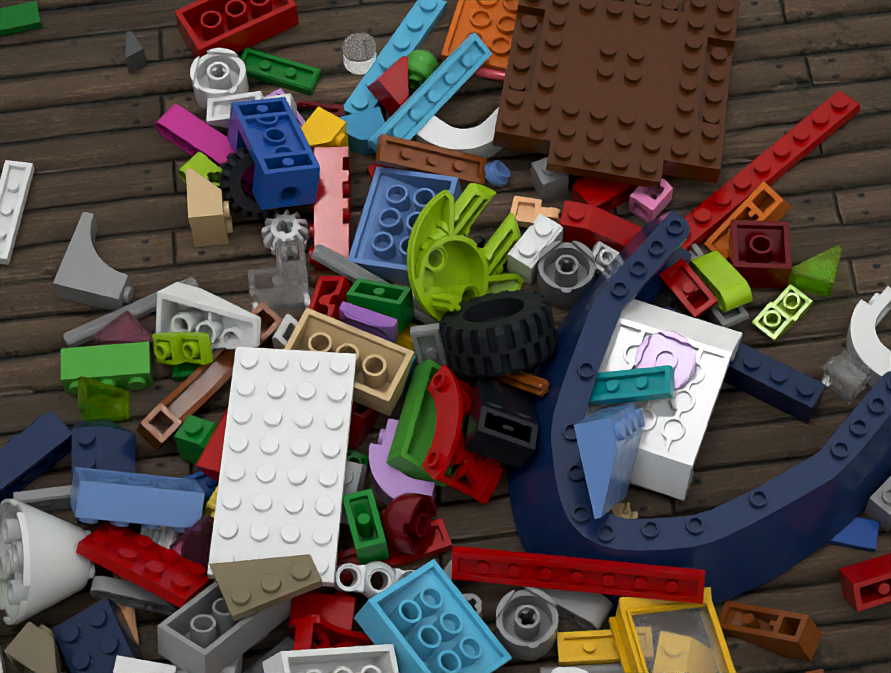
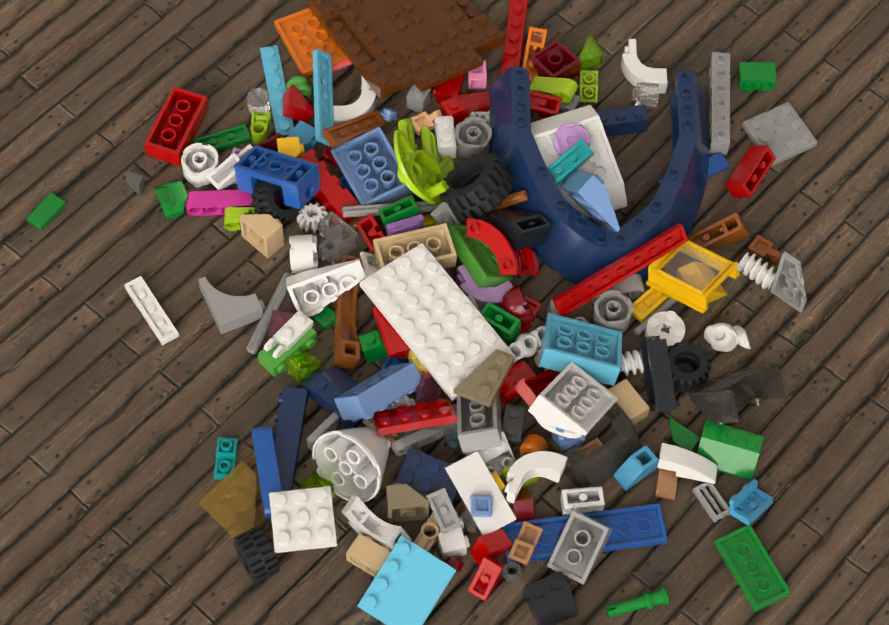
camera: 45 degrees left, 0 degrees up
lime slope [152,332,213,365] -> none
none -> green slope [153,181,188,220]
none -> lime piece [251,110,272,145]
none -> white hinge [263,311,314,358]
none -> white brick [289,234,319,274]

